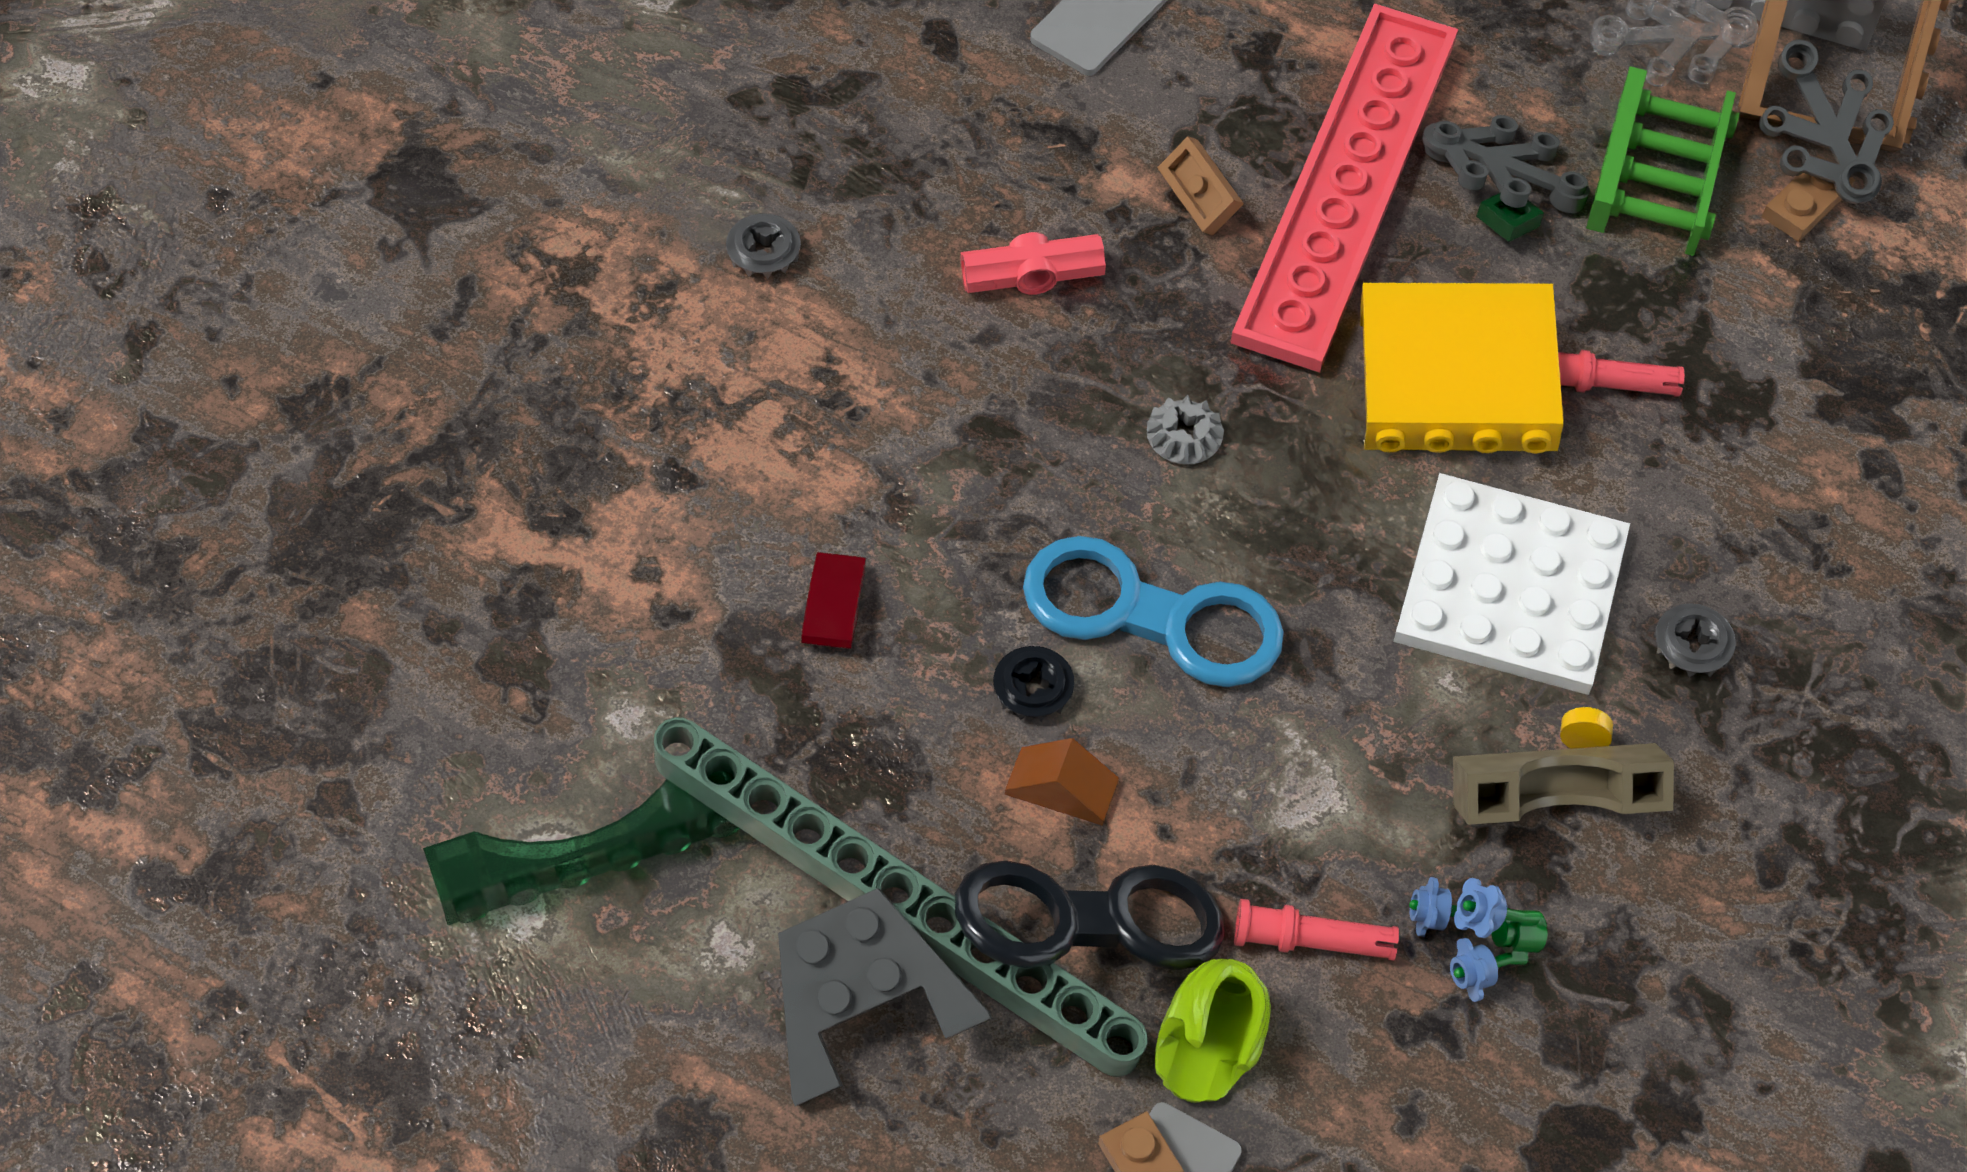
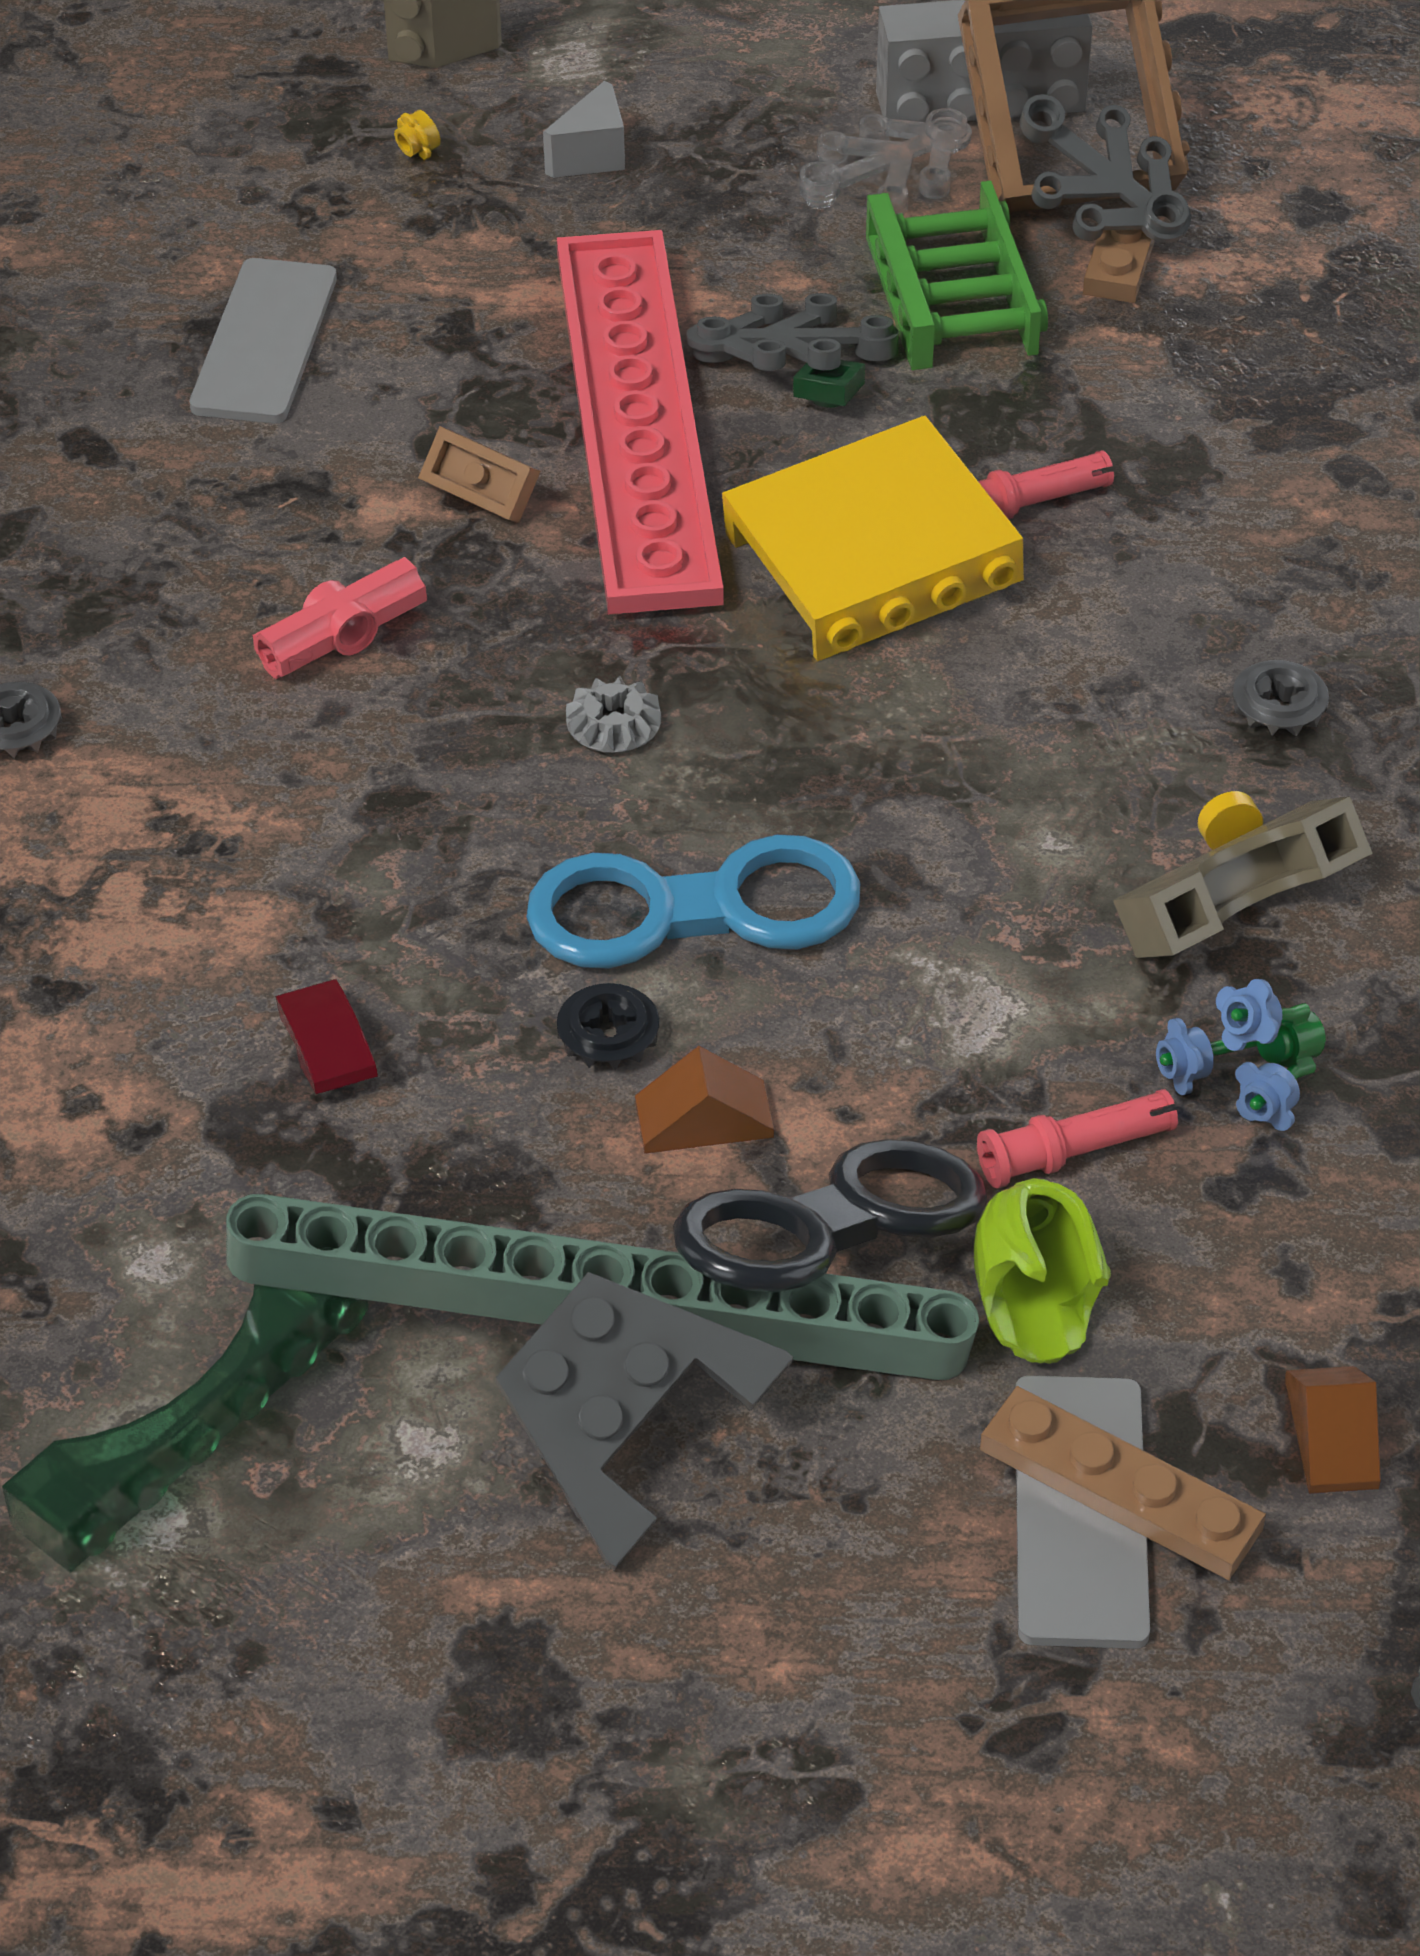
camera: 25 degrees left, 10 degrees down
white plate [1393,473,1630,695] -> none

